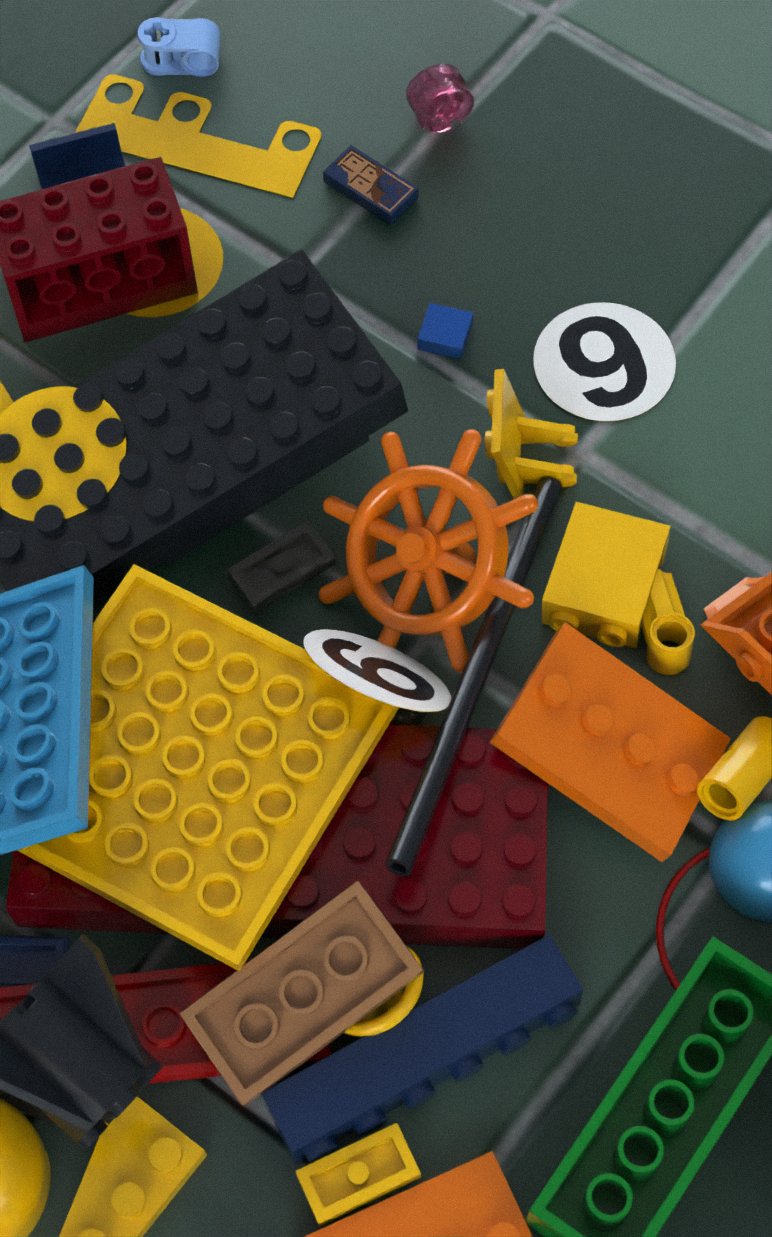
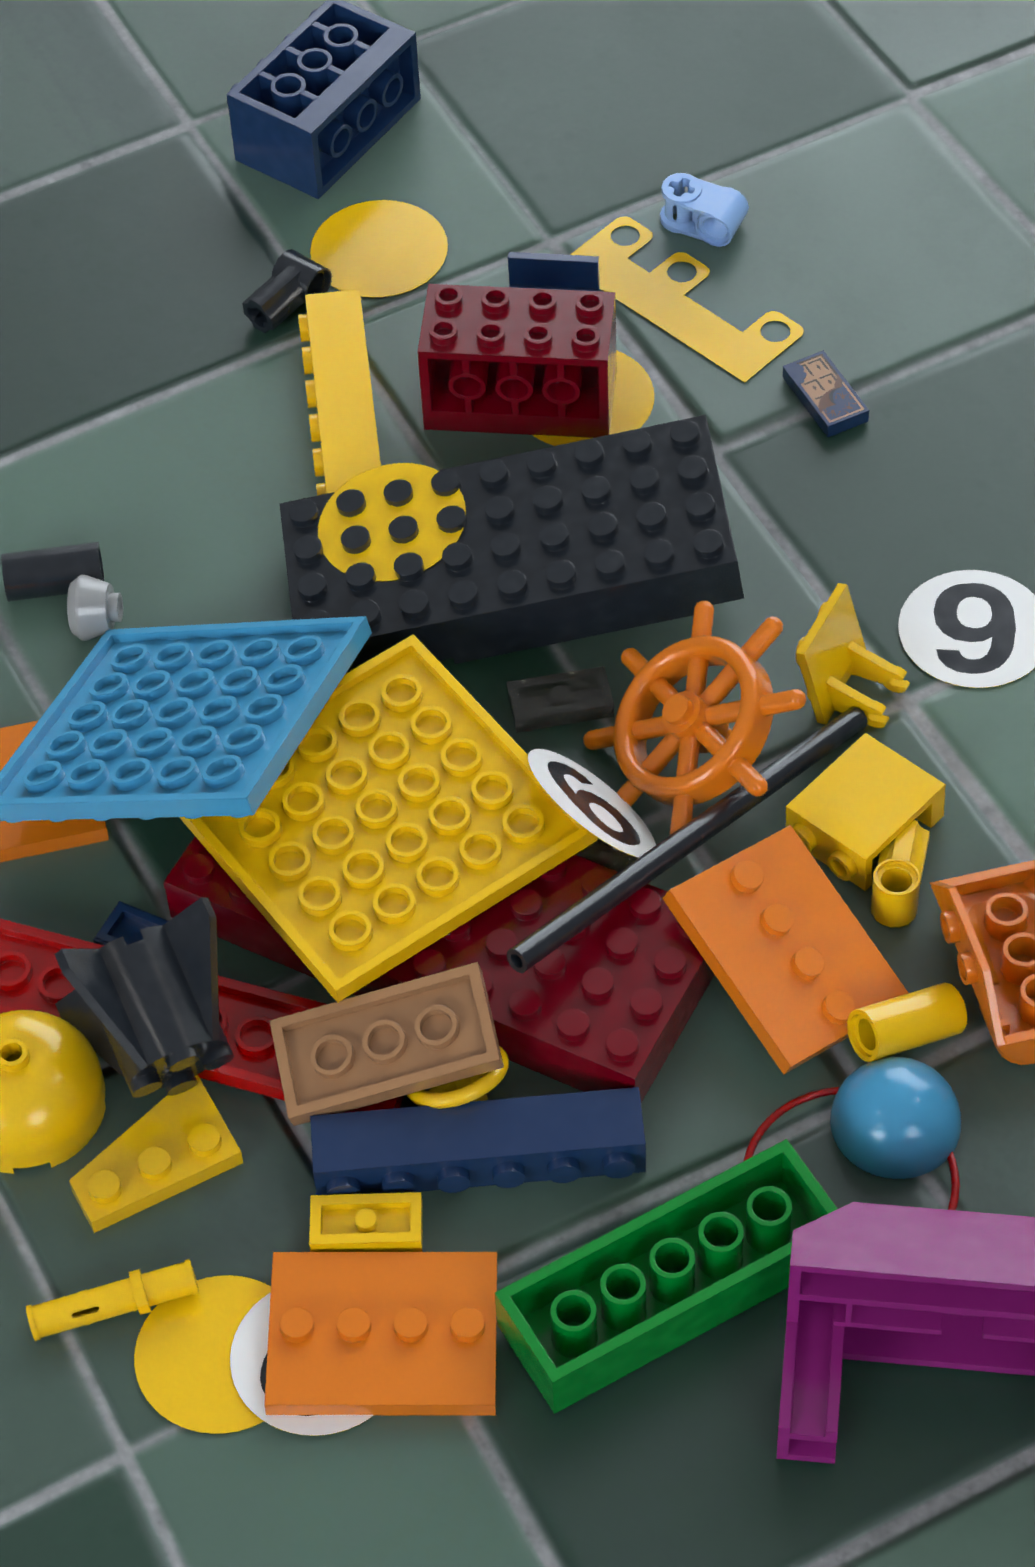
camera: 25 degrees right, 10 degrees down
clear pink wheel [406,64,474,133] -> none
blue tile [417,303,473,359] -> none

